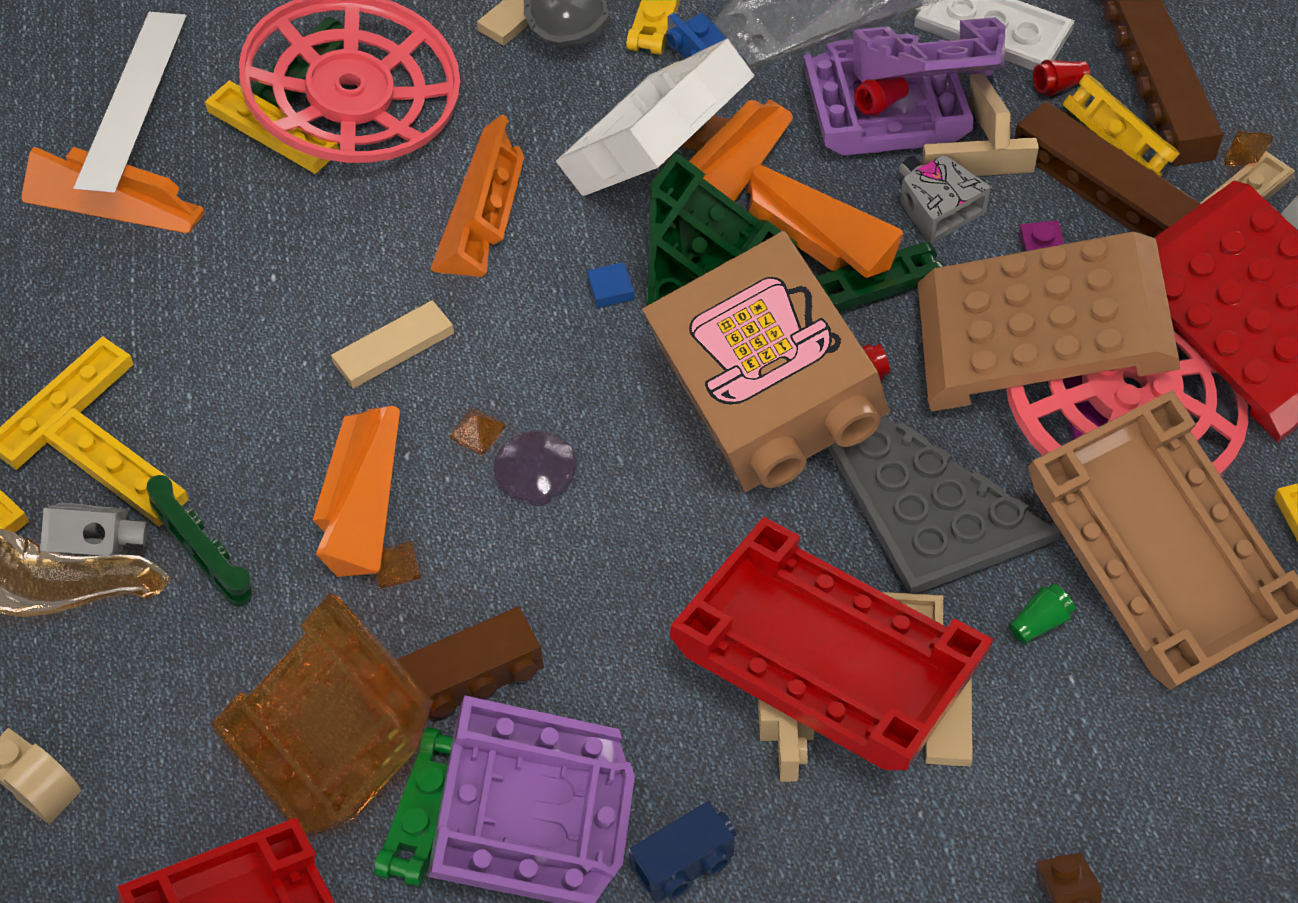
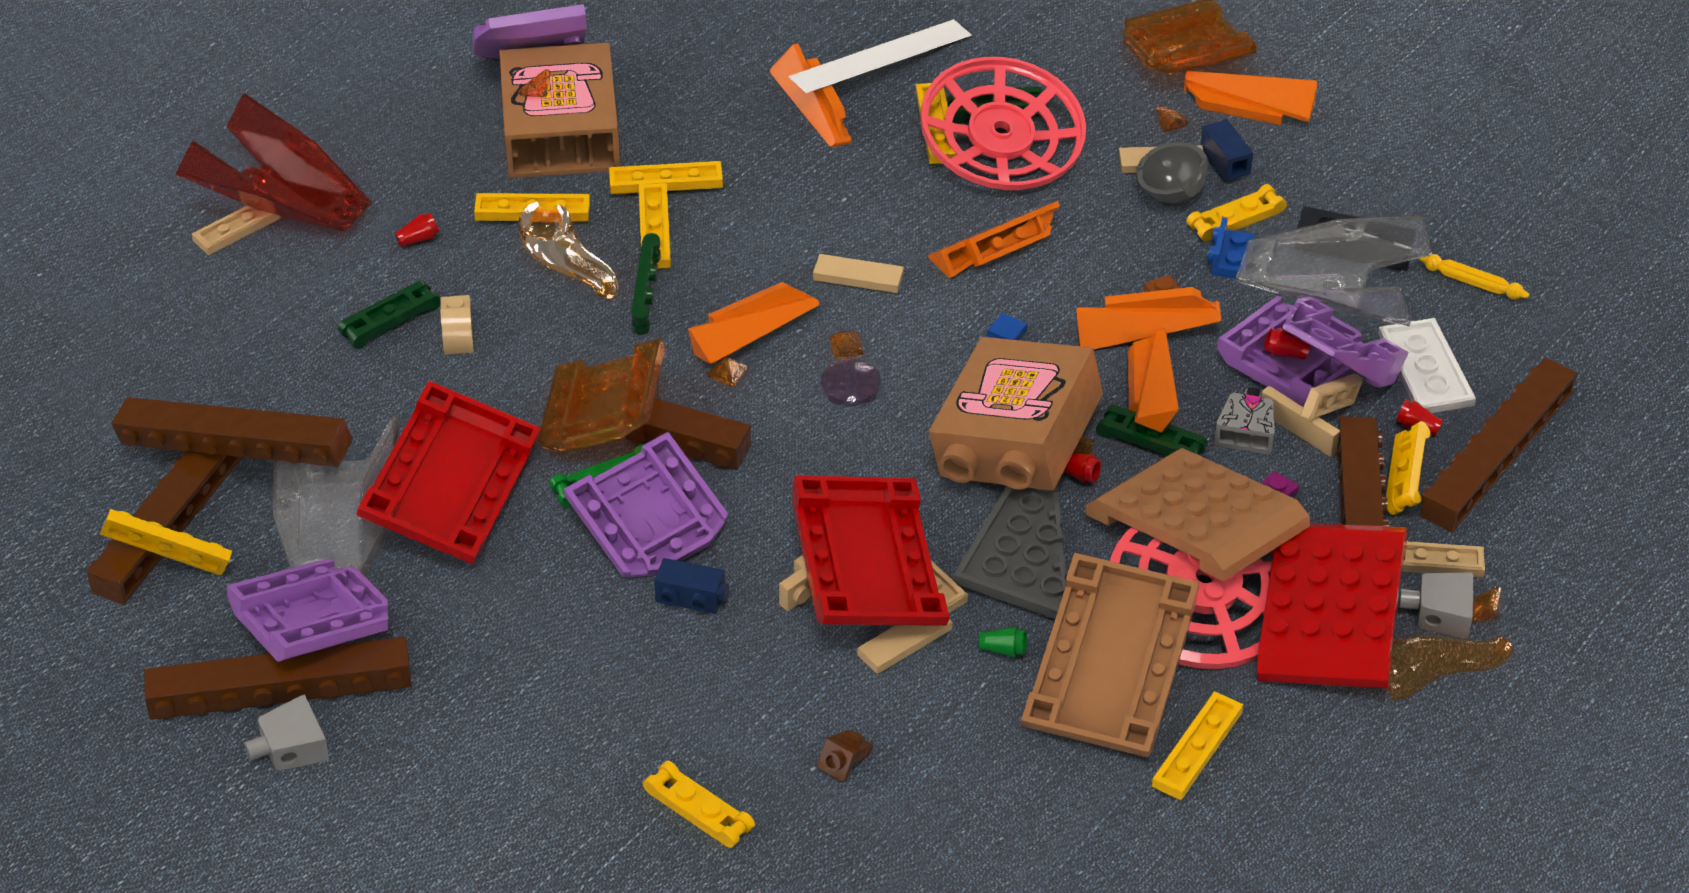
camera: 45 degrees right, 10 degrees down
light grey torso [40,502,148,556] -> none
white tile [556,39,754,196] -> none
dark green wedge [646,151,797,326] -> none
clear orange slope [1224,130,1274,166] -> none

